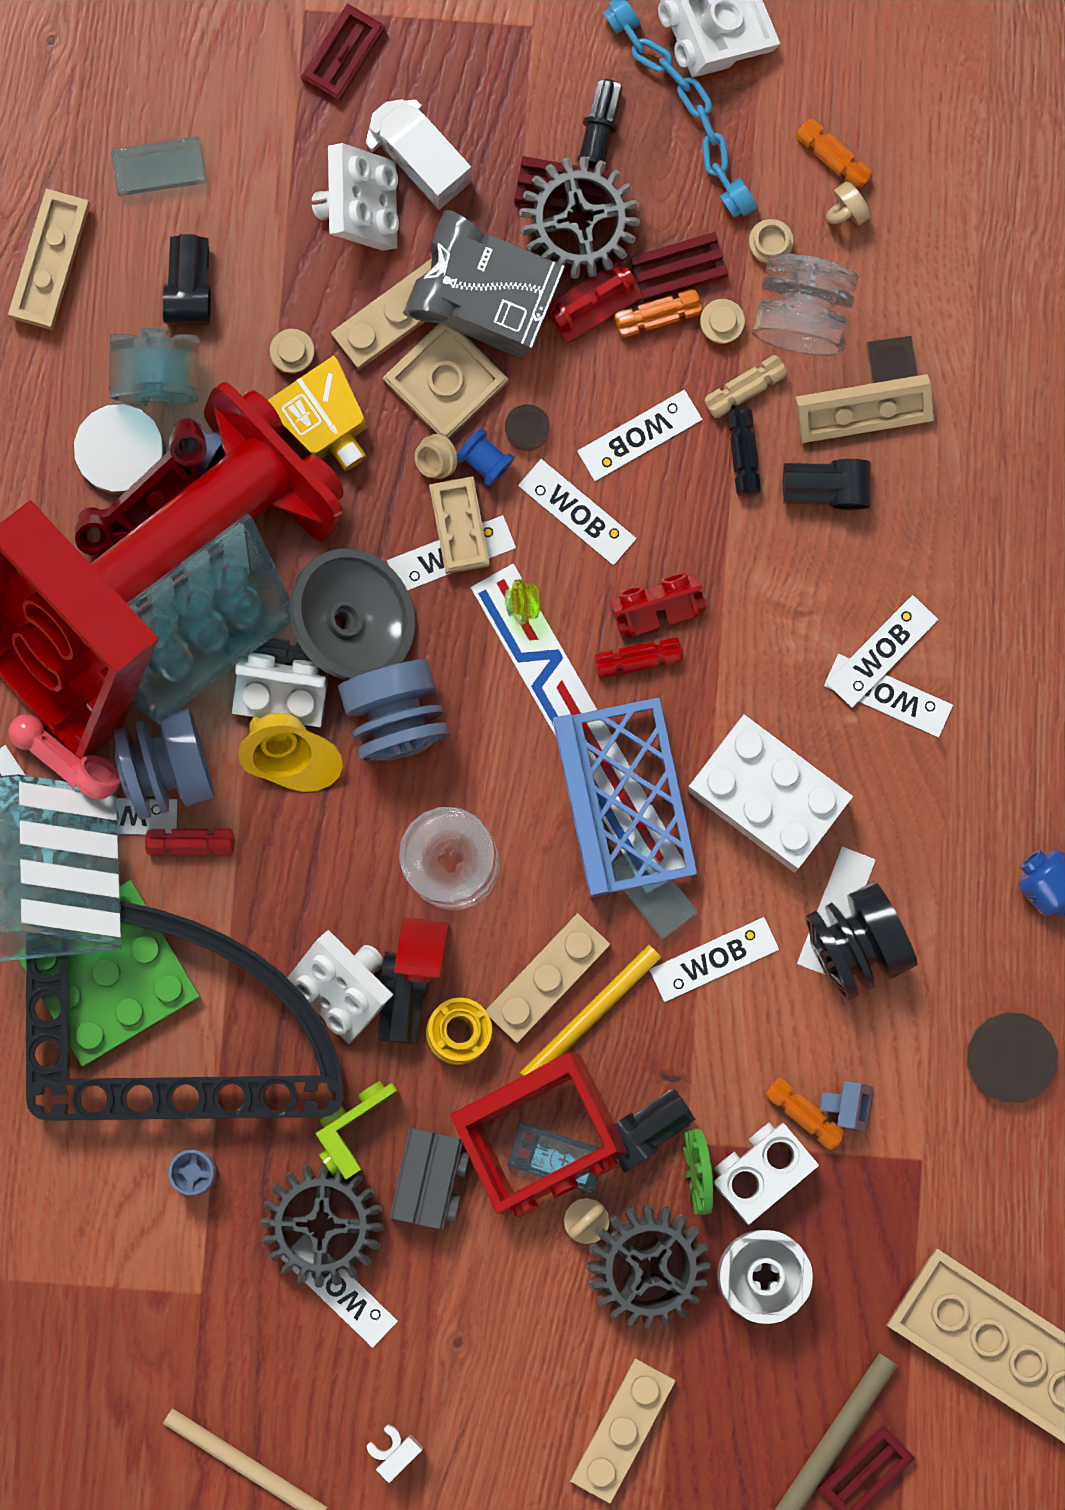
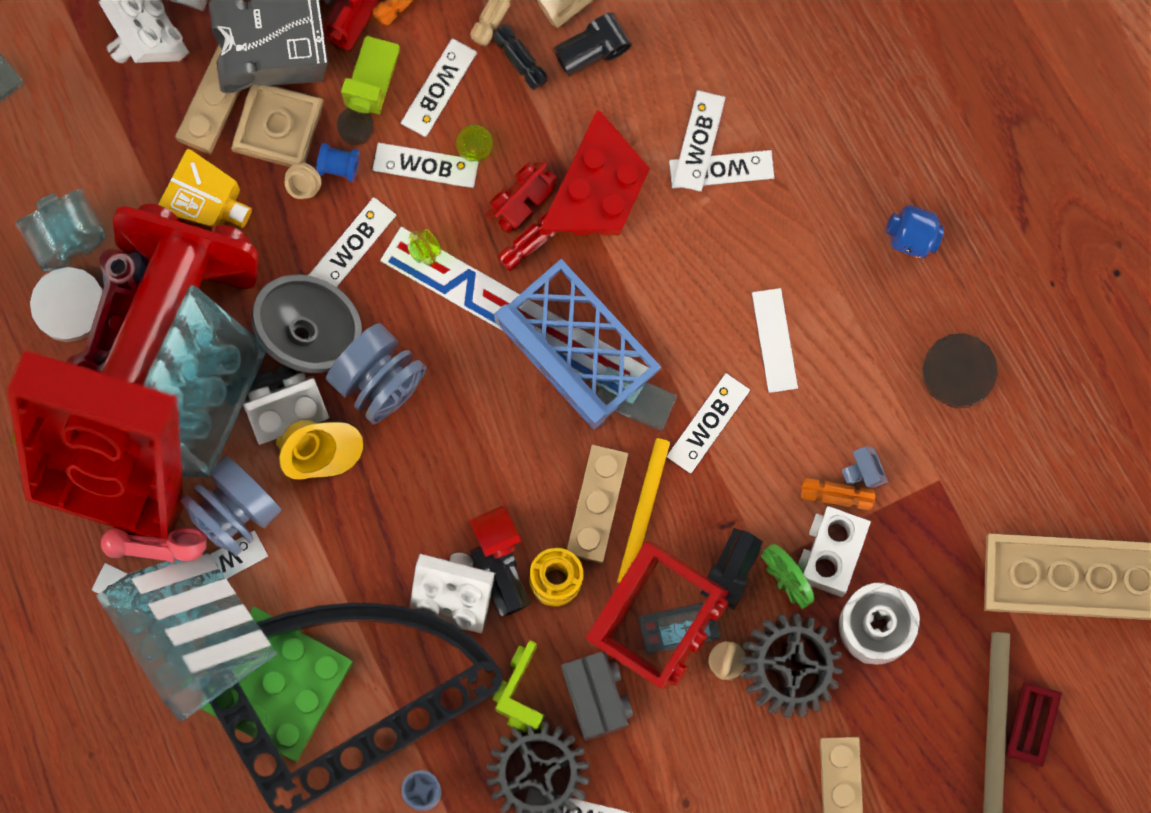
camera: 30 degrees left, 5 degrees down
red axle [145,829,235,856] -> none
black piece [163,234,211,325] -> none
tan plate [270,329,315,374] -> none
clear wheel [399,807,501,911] -> none
tan plate [429,477,490,574] -> none
white brick [687,714,853,873] -> none
black wheel [805,881,918,1001] -> none
none -> lime bracket [341,36,400,115]
none -> clear neon green plate [456,125,493,162]
none -> red wing [539,110,650,235]

